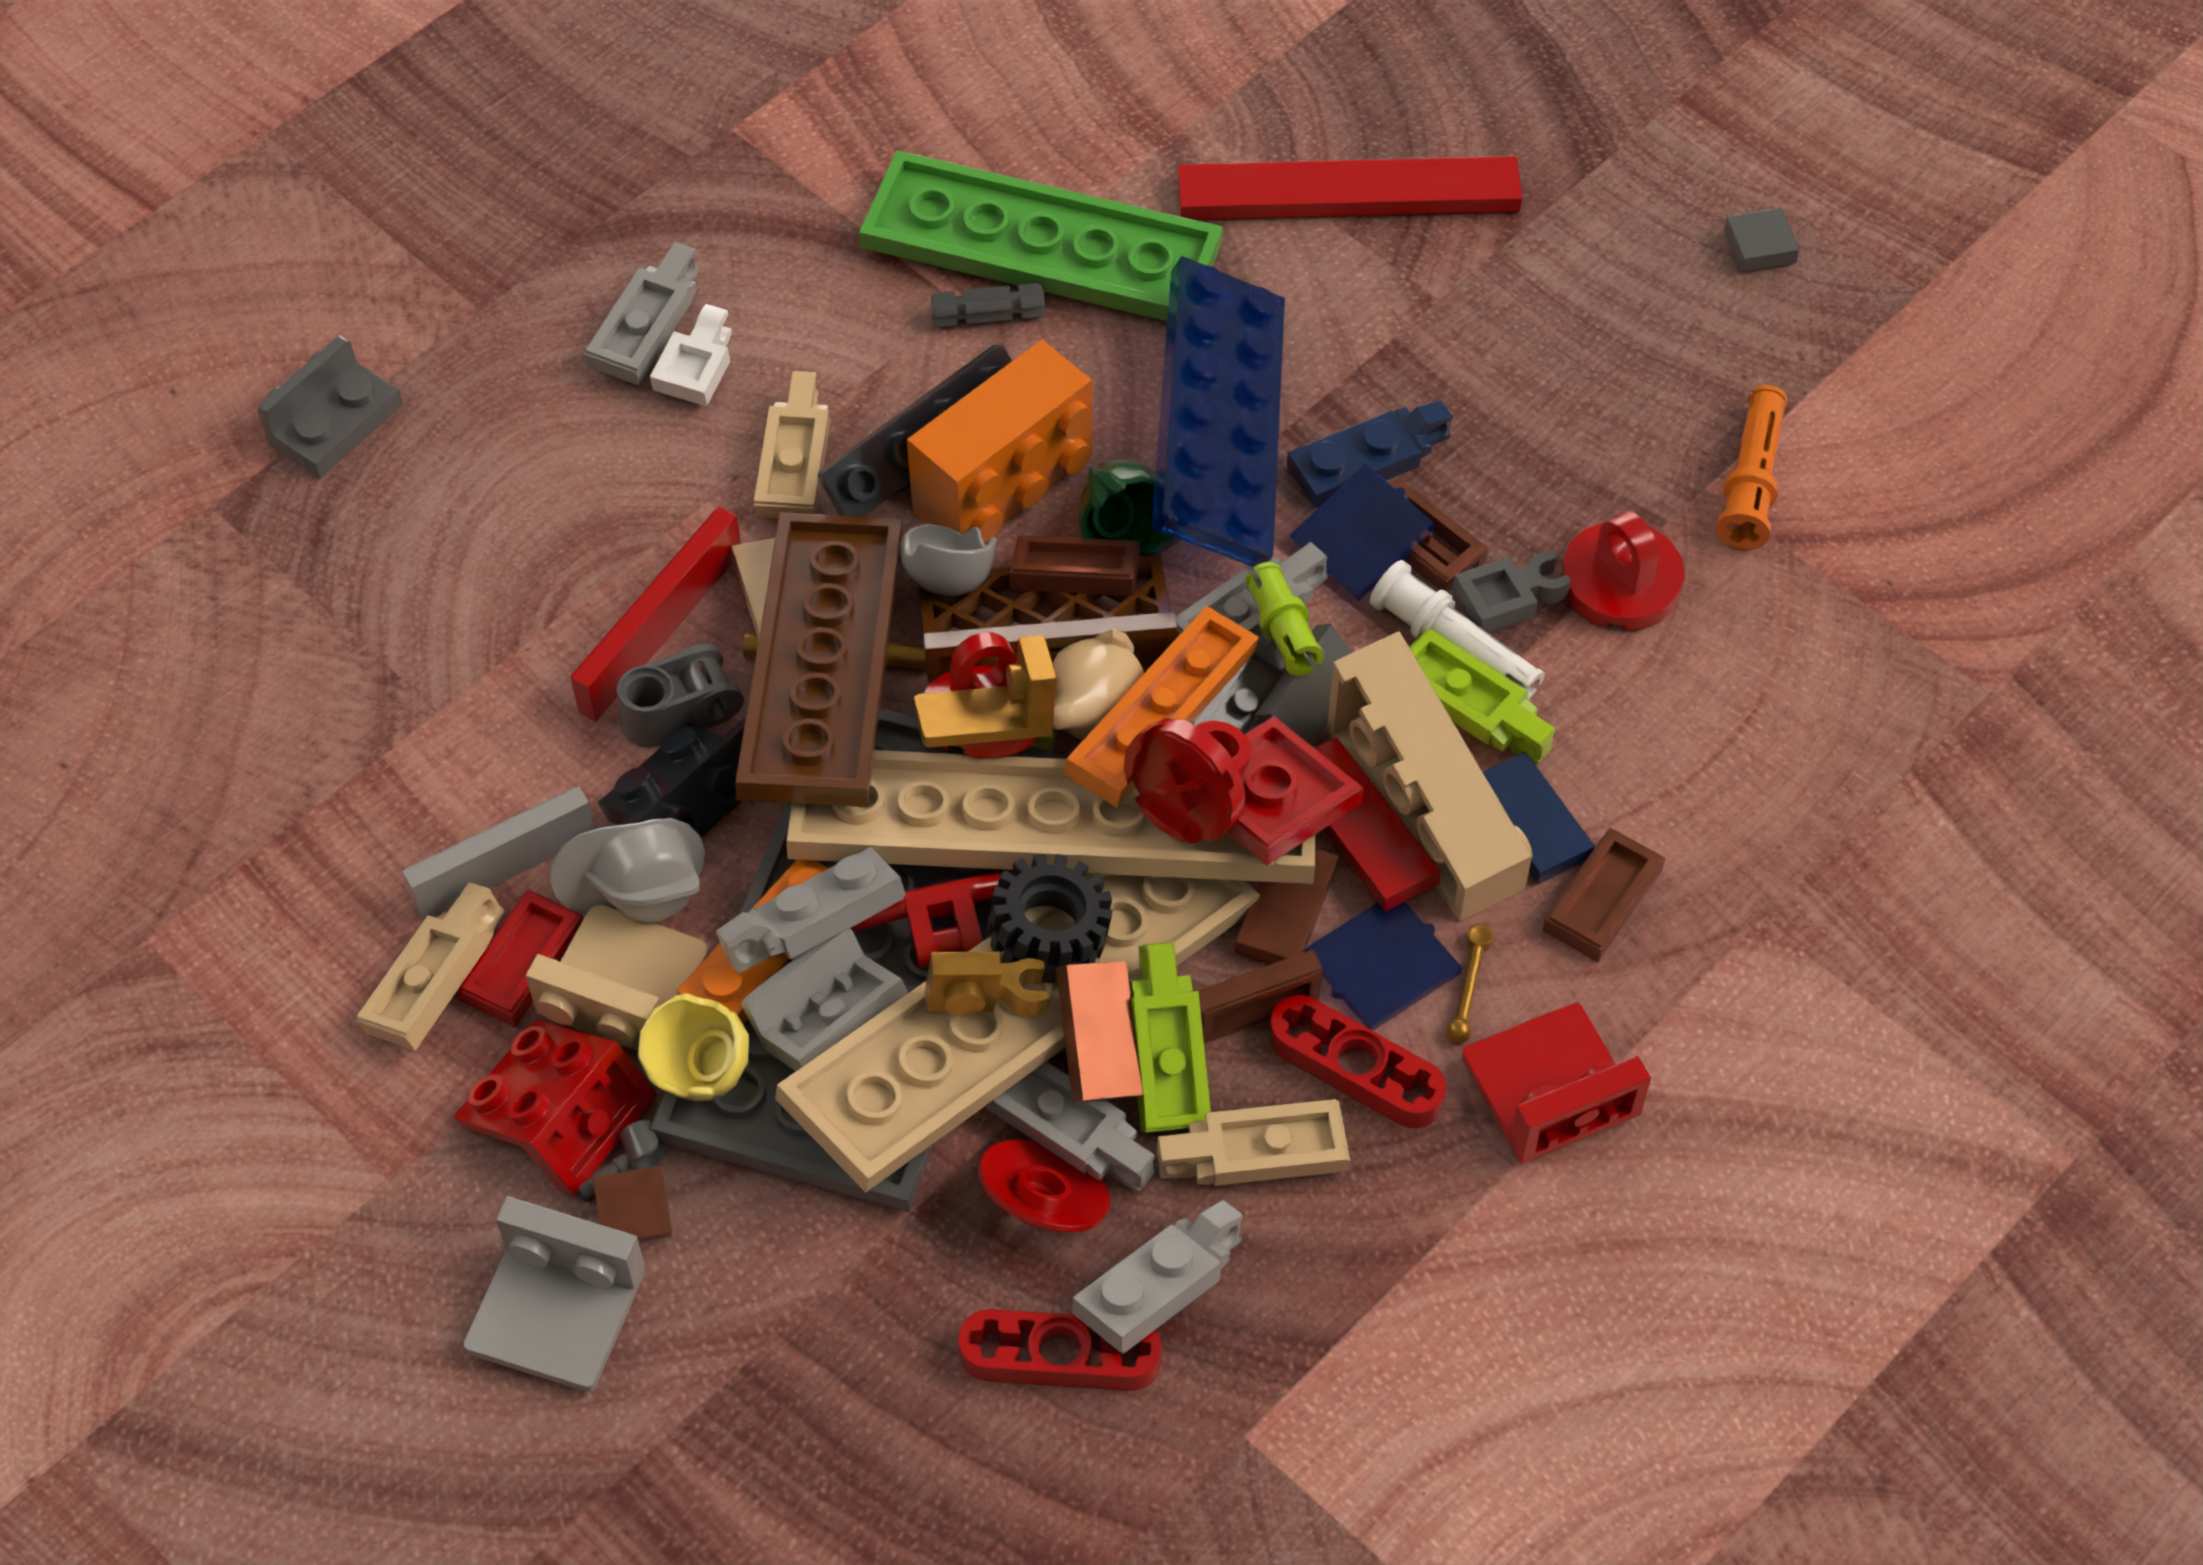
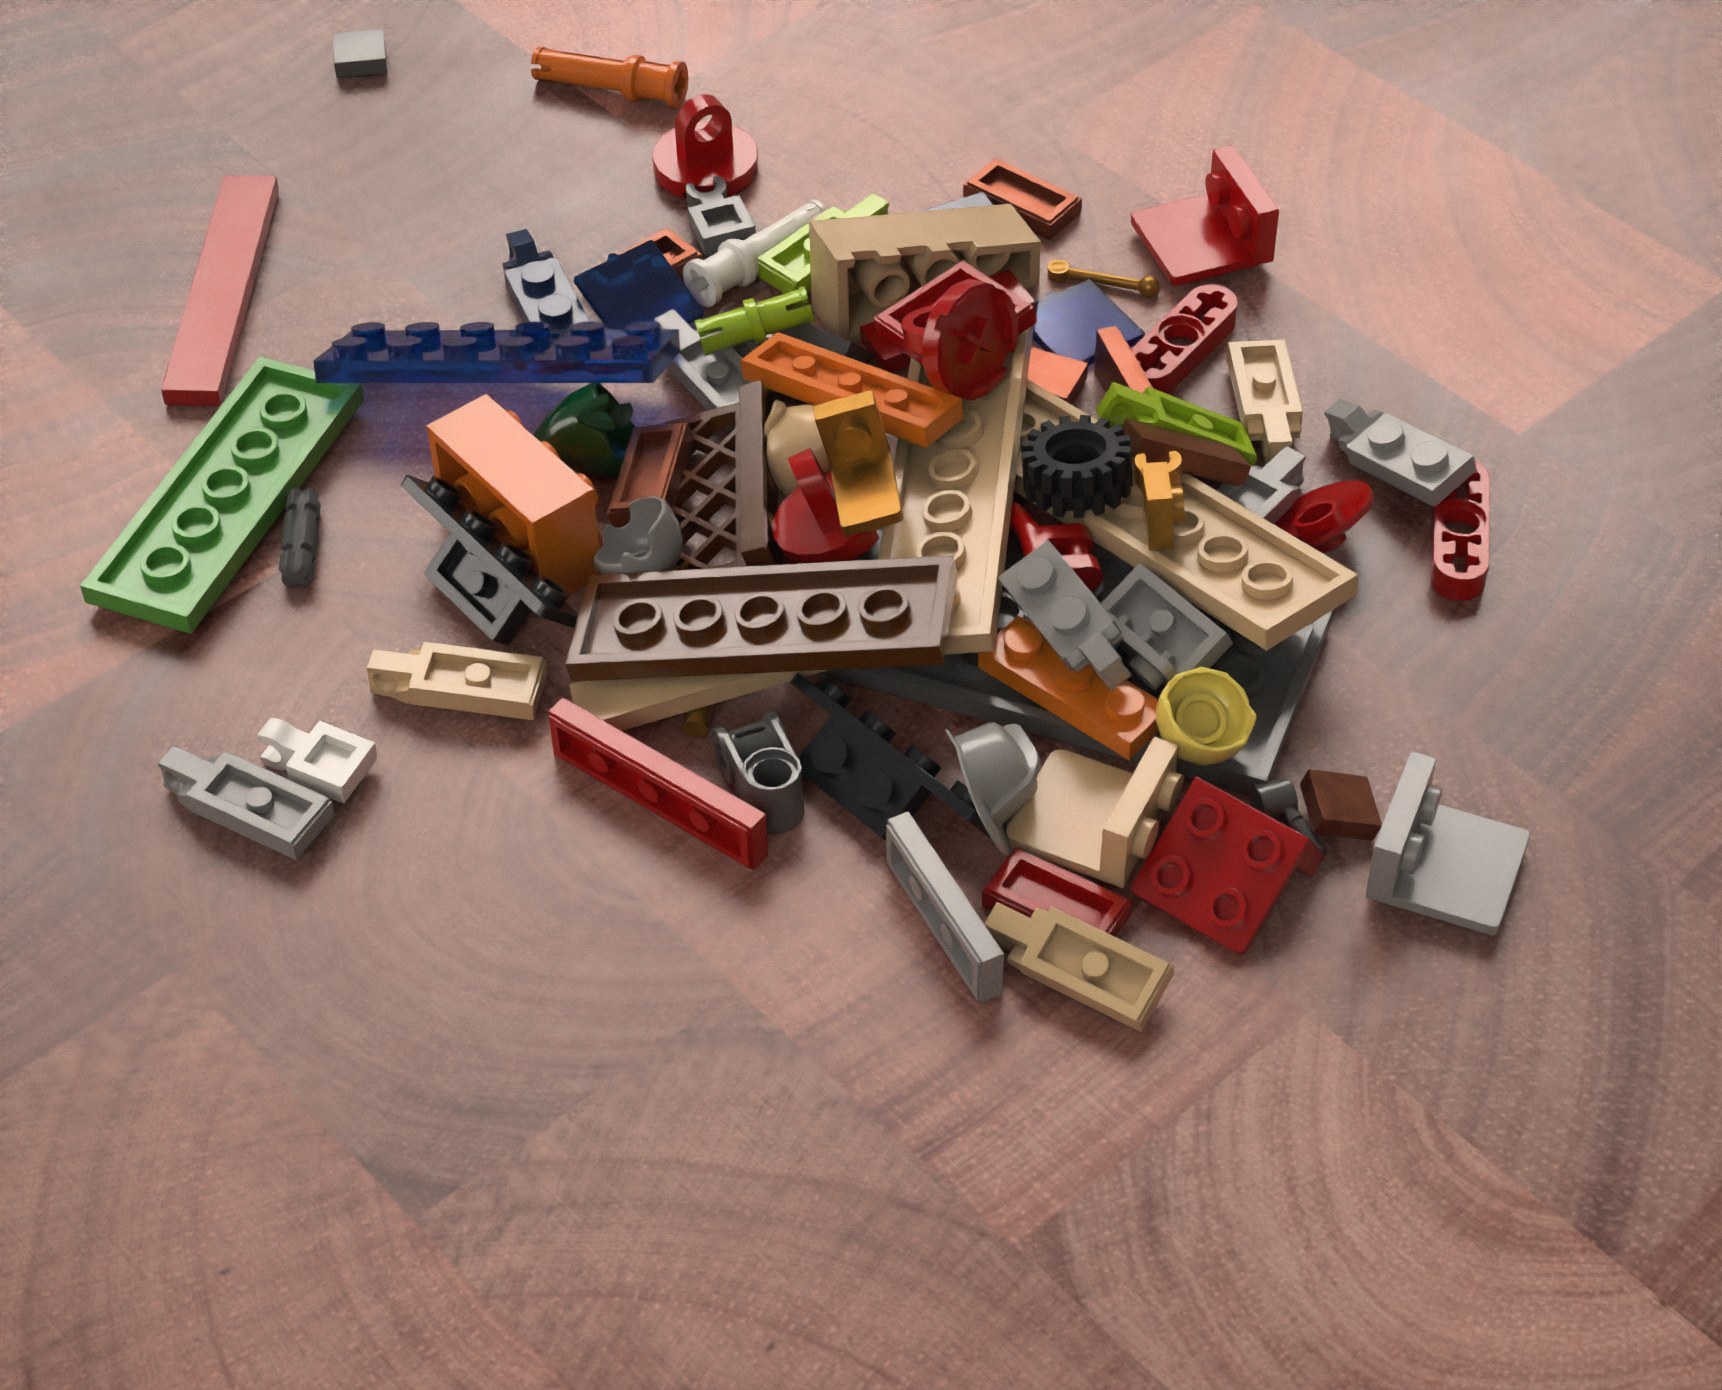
camera: 85 degrees left, 10 degrees down
dark grey bracket [258,335,403,479] -> none

